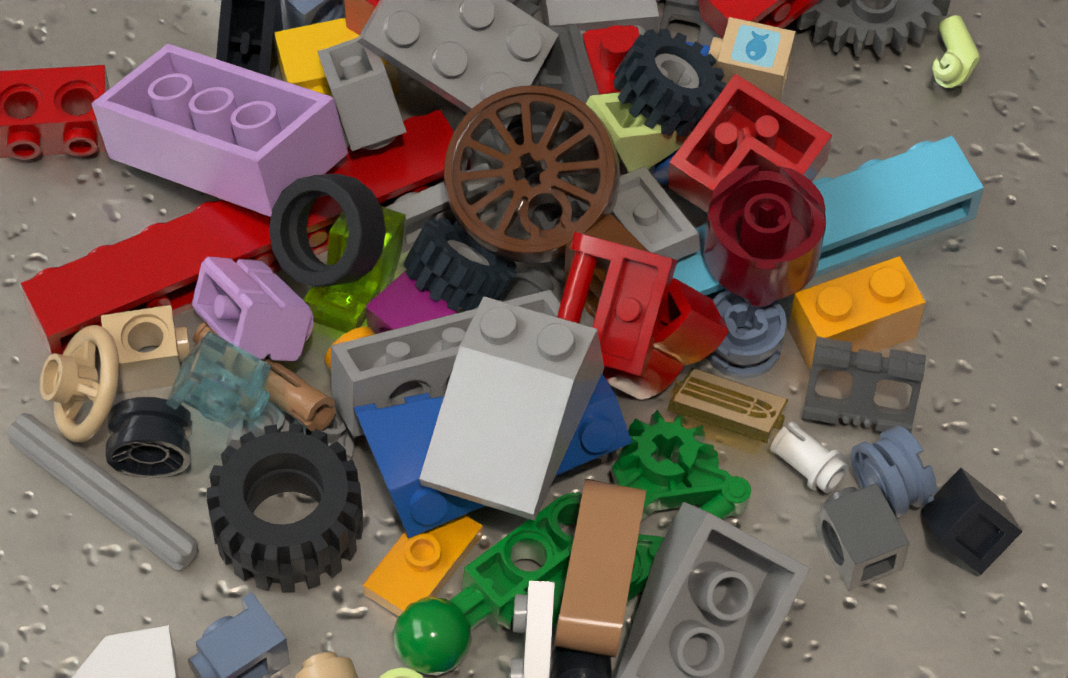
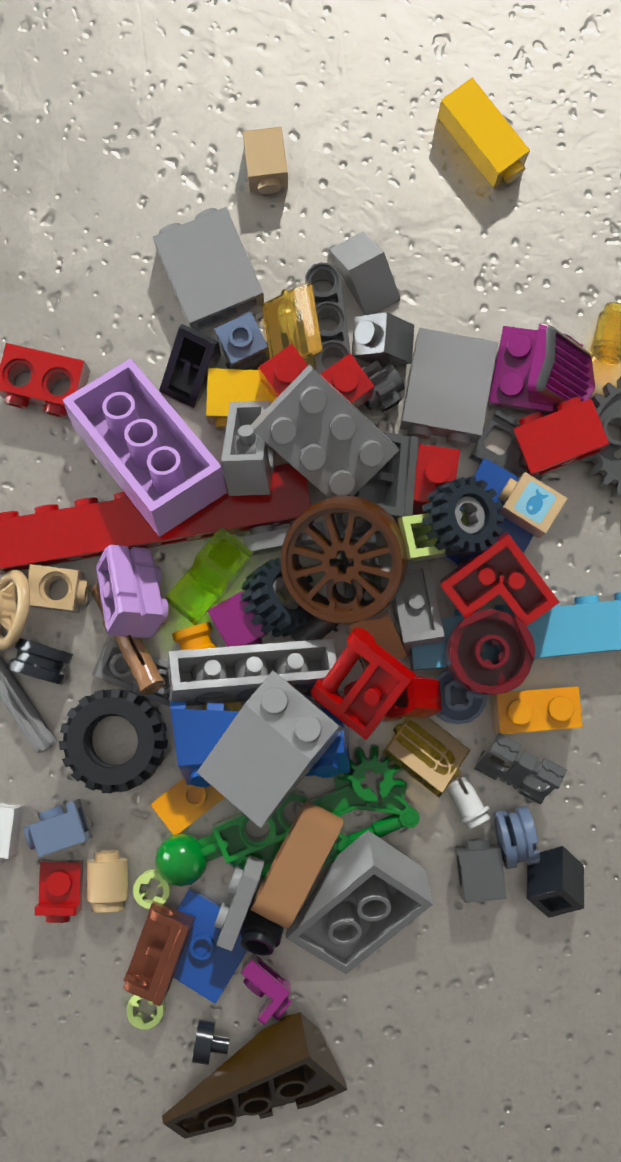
camera: 15 degrees right, 25 degrees up
clear light blue brick [166,331,271,429] -> none
black tyre [269,174,386,287] -> none

